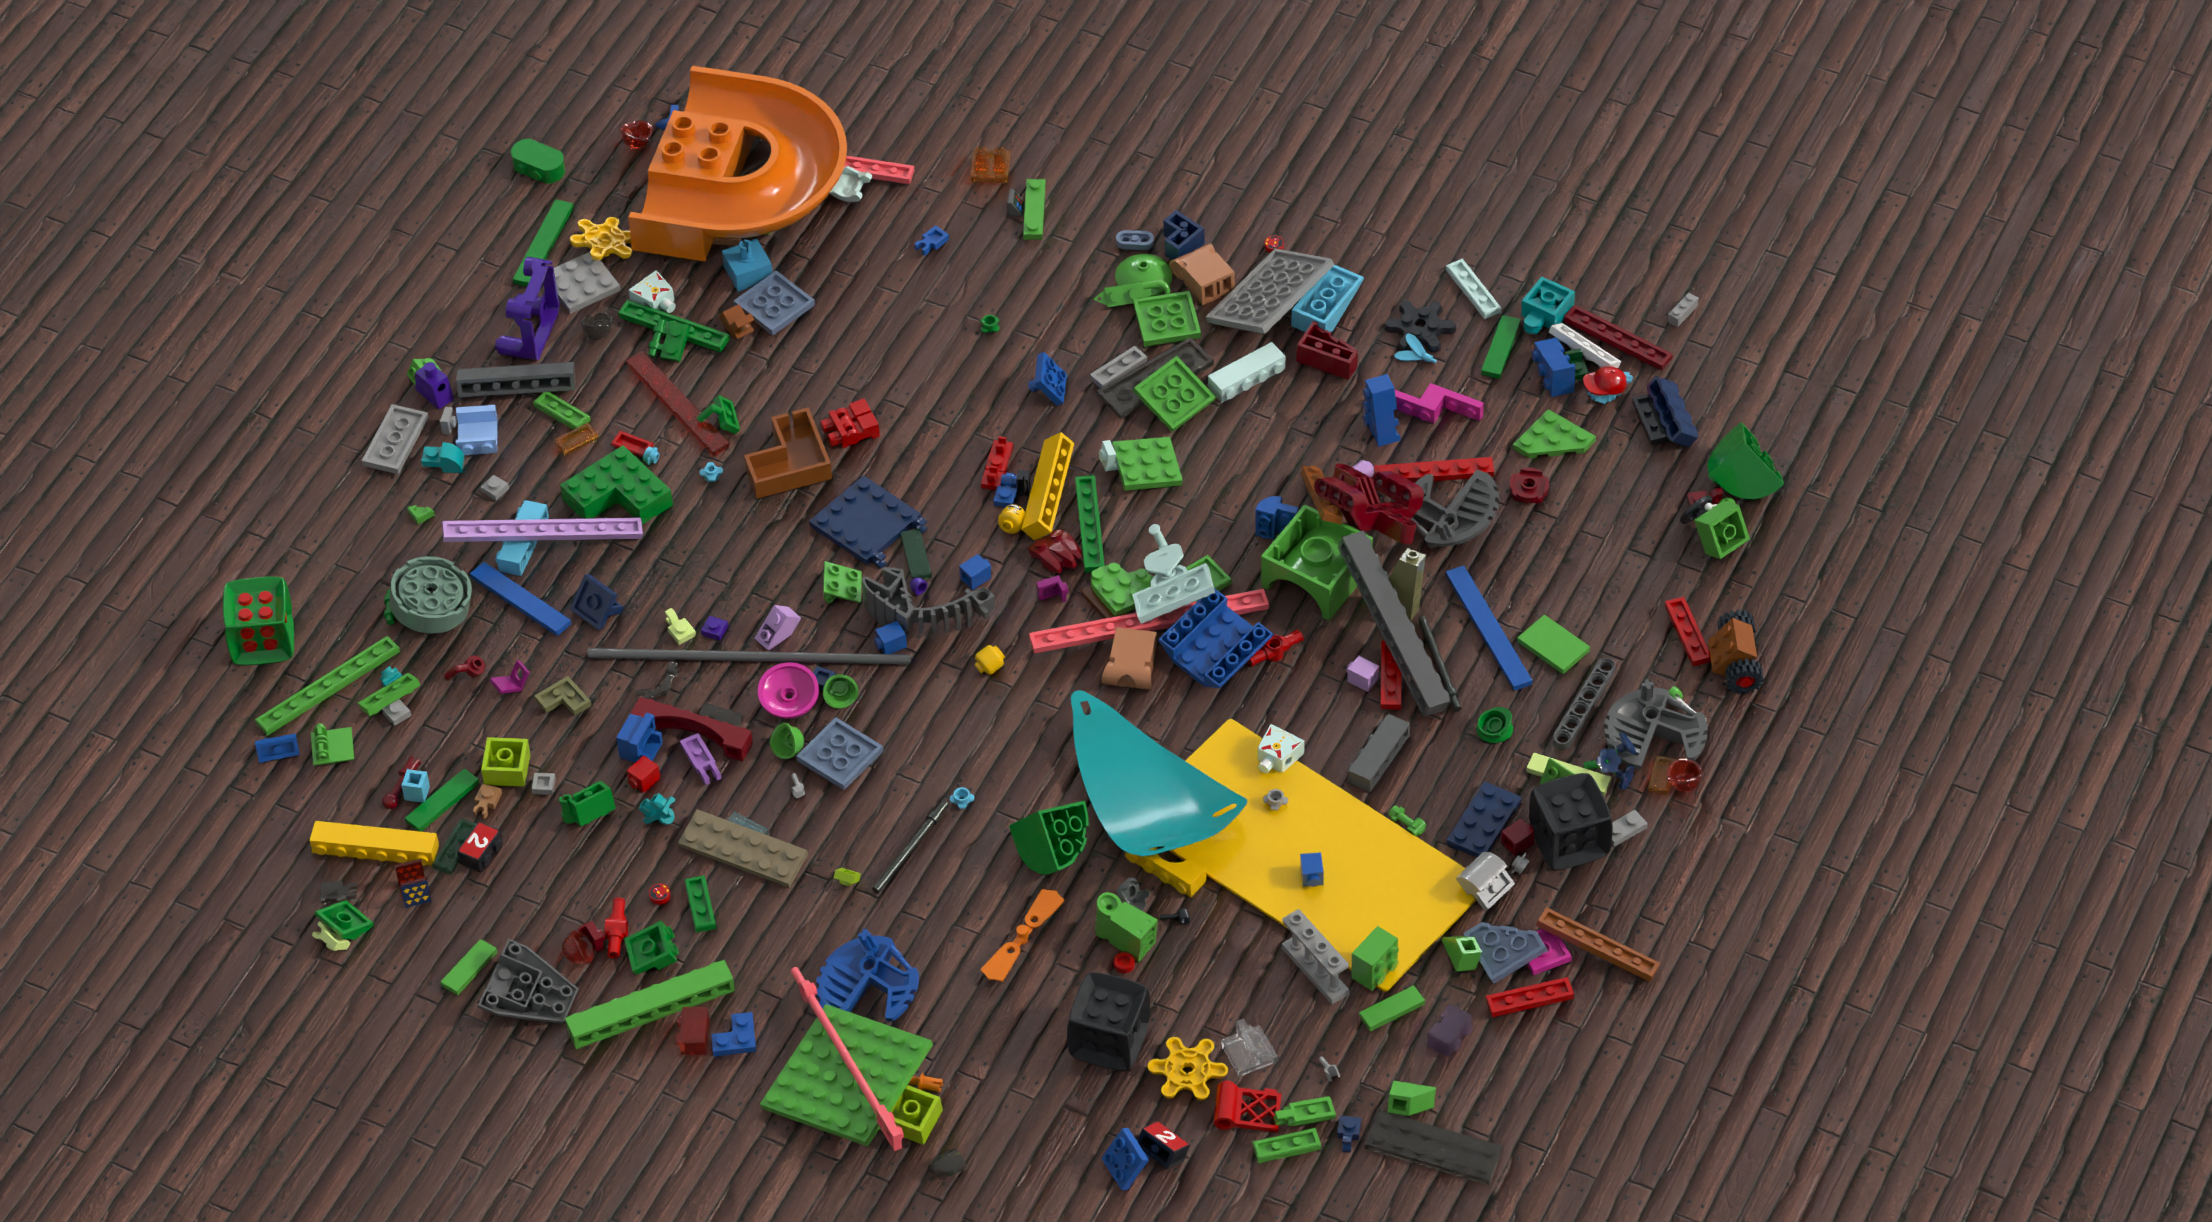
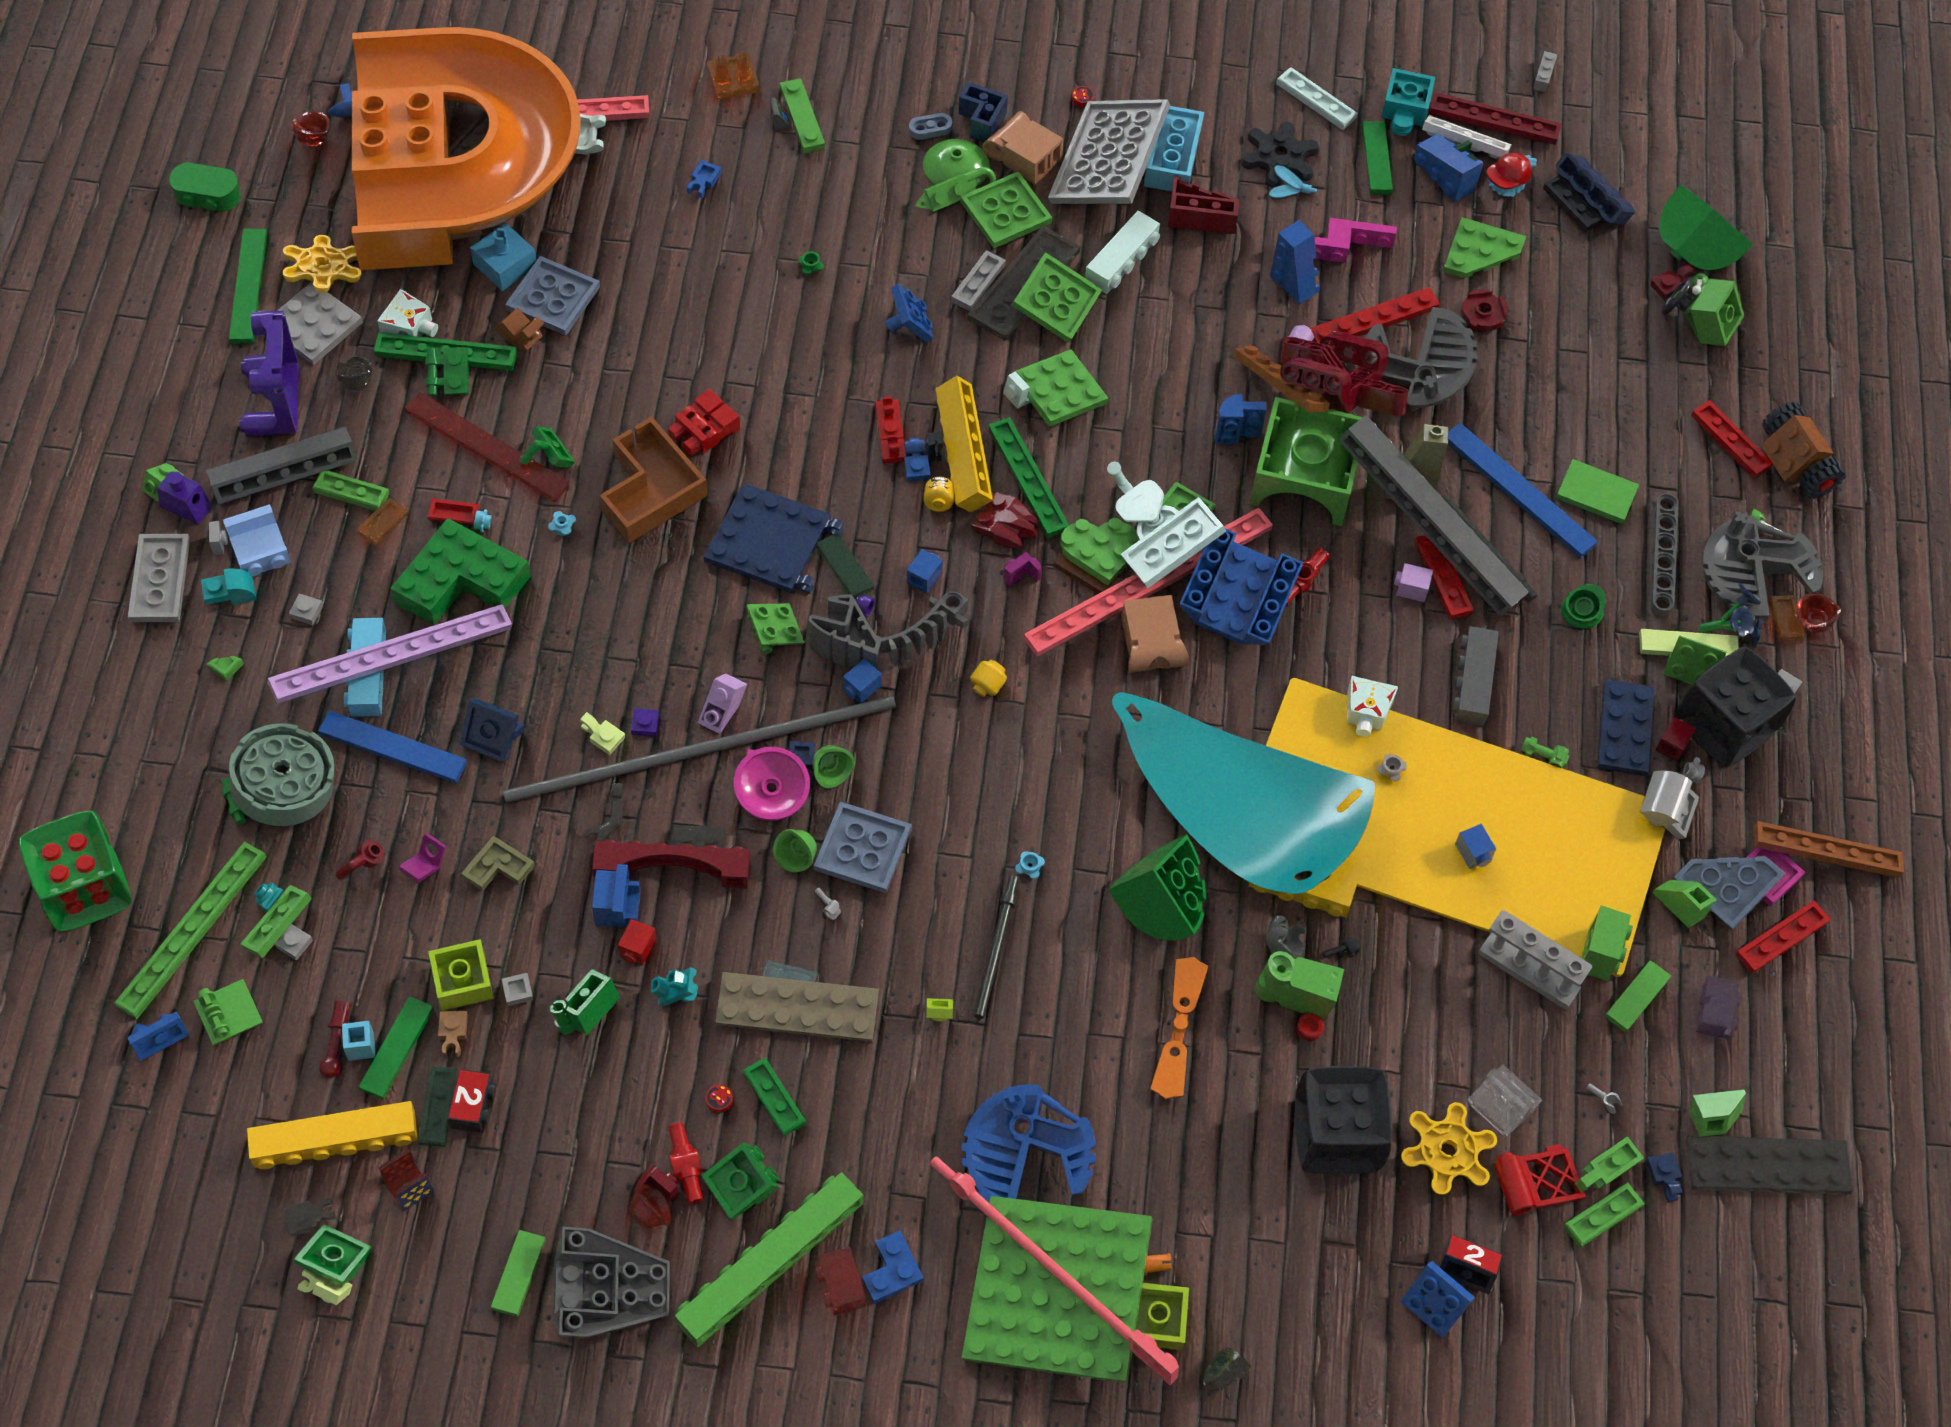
camera: 25 degrees left, 10 degrees up
medium lavender hinge [680,733,721,785] -> none

